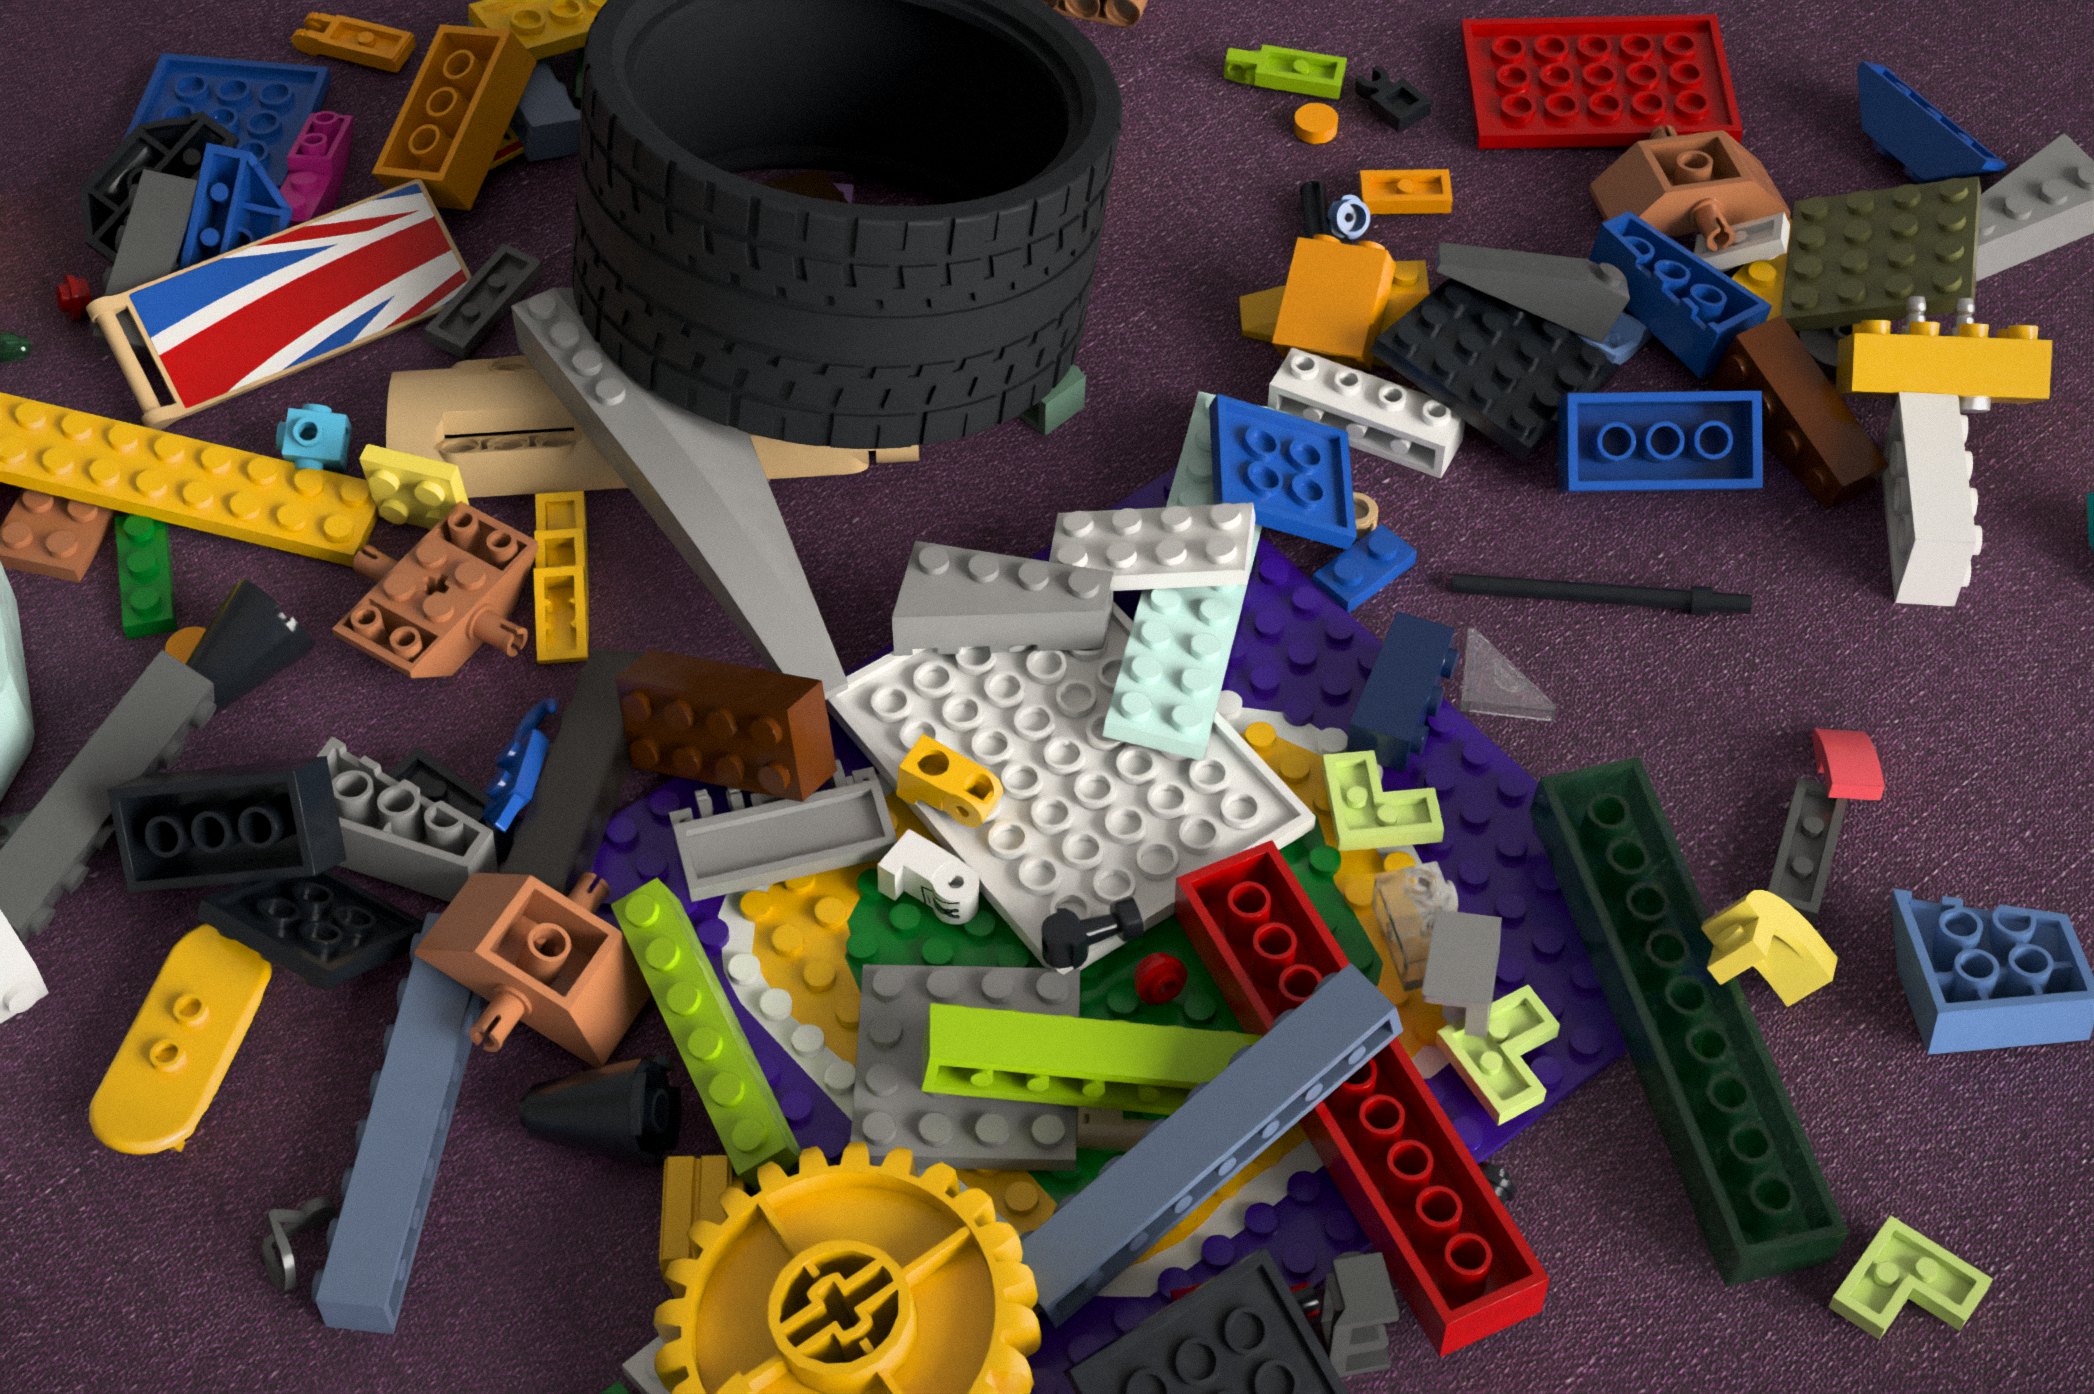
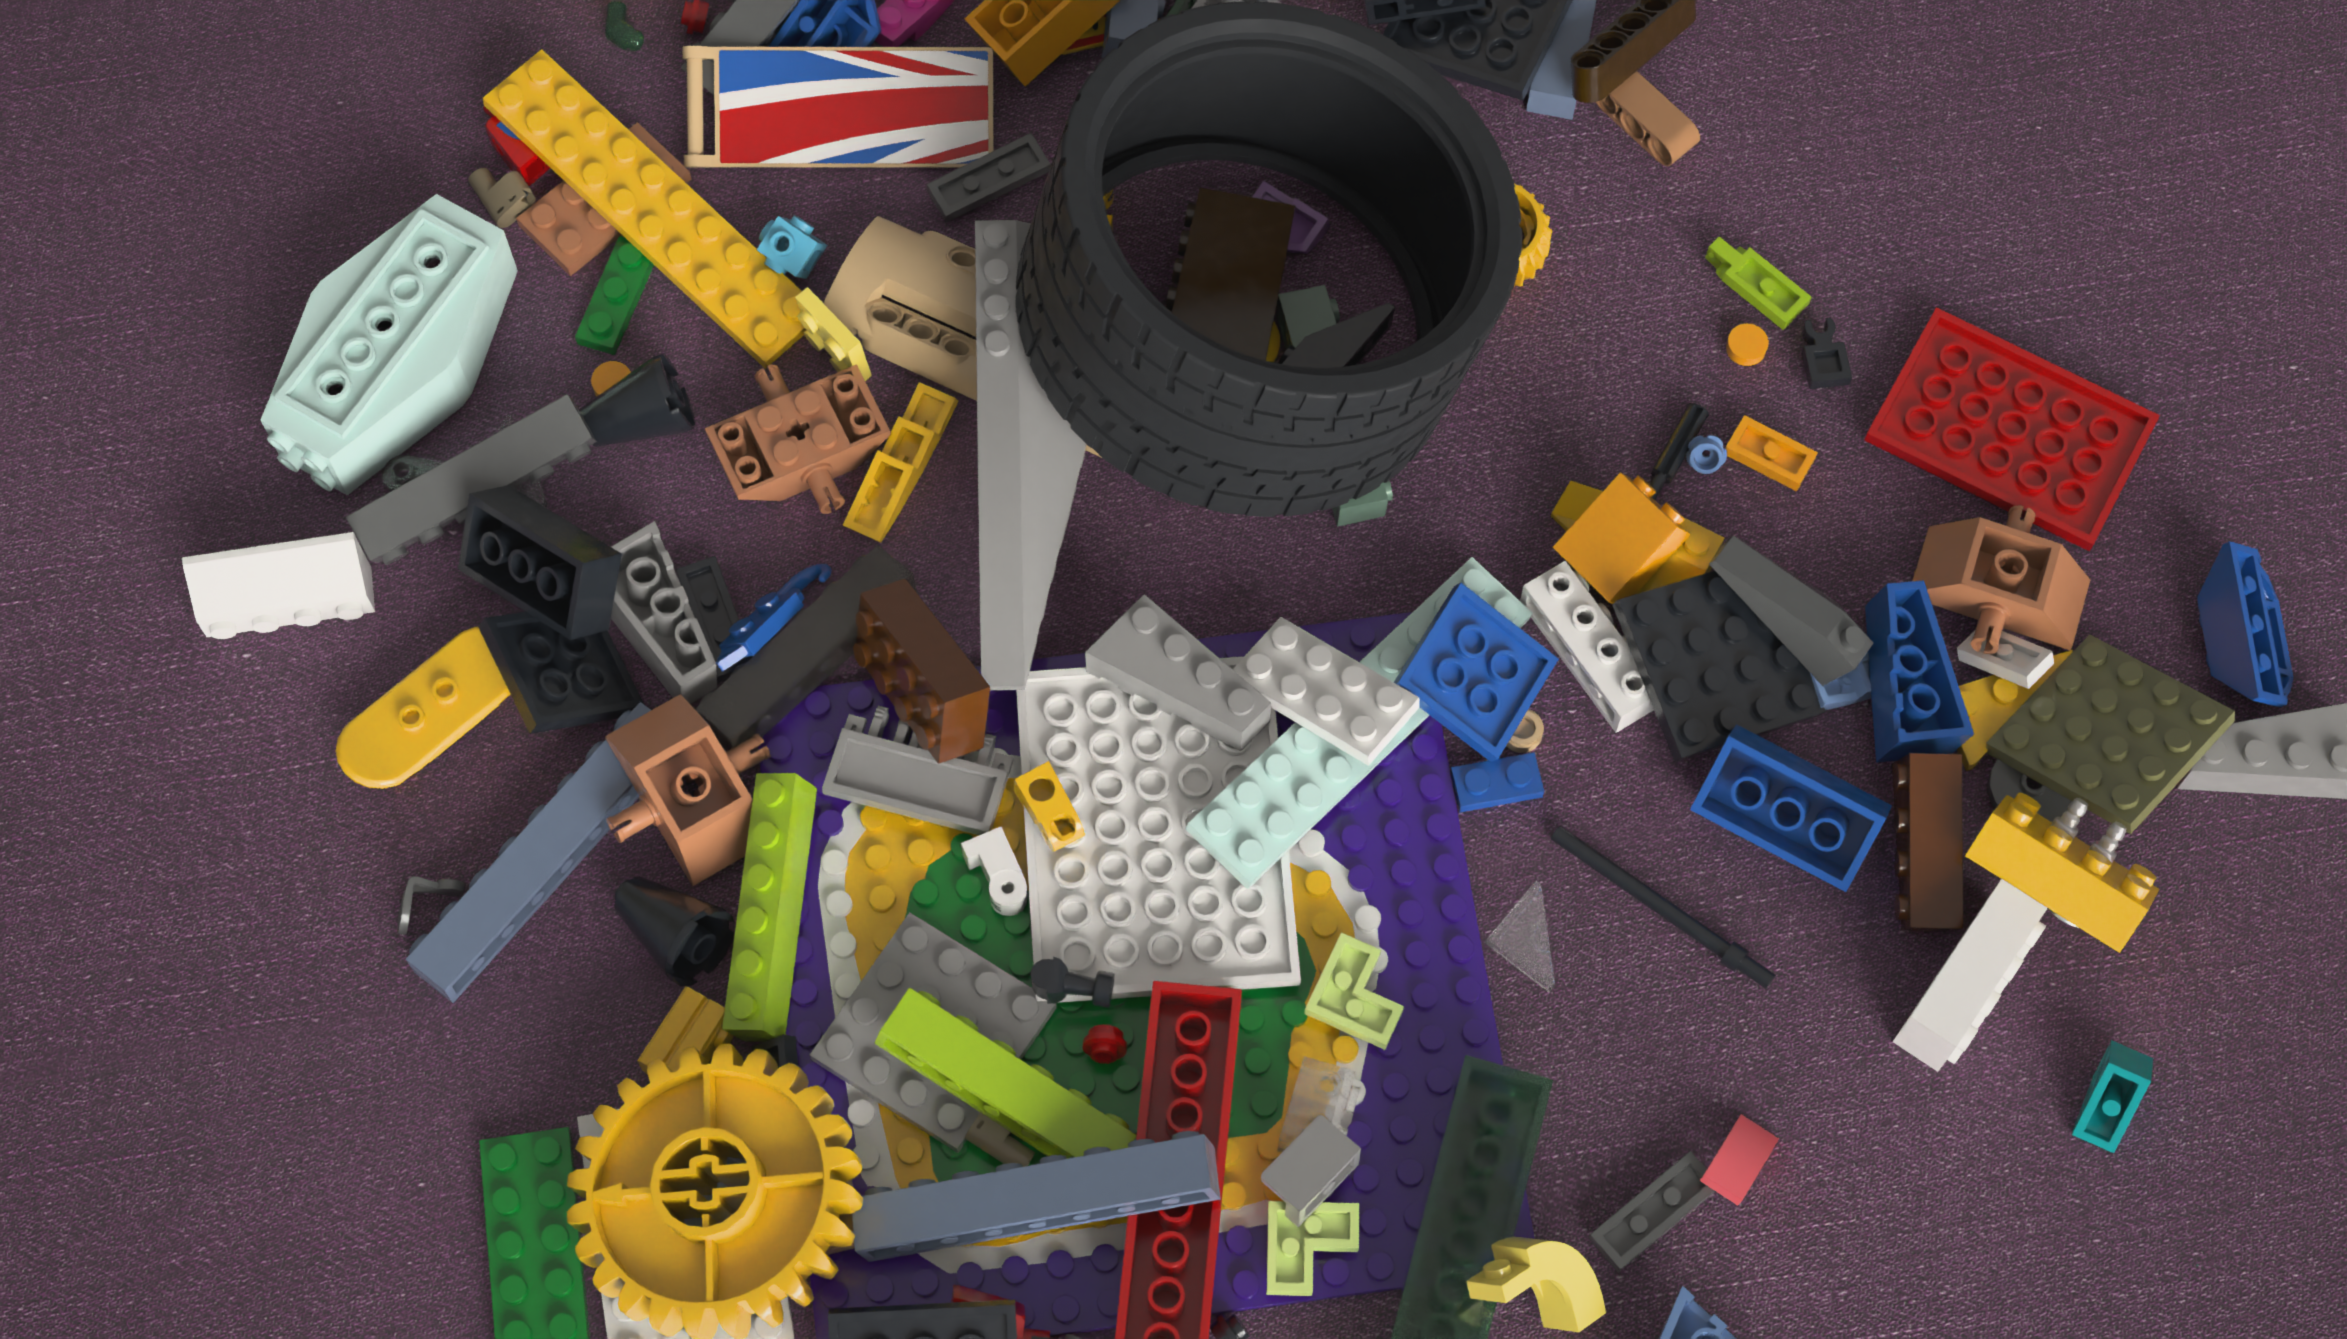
camera: 30 degrees right, 15 degrees up
dark blue brick [1346,611,1460,773] -> none

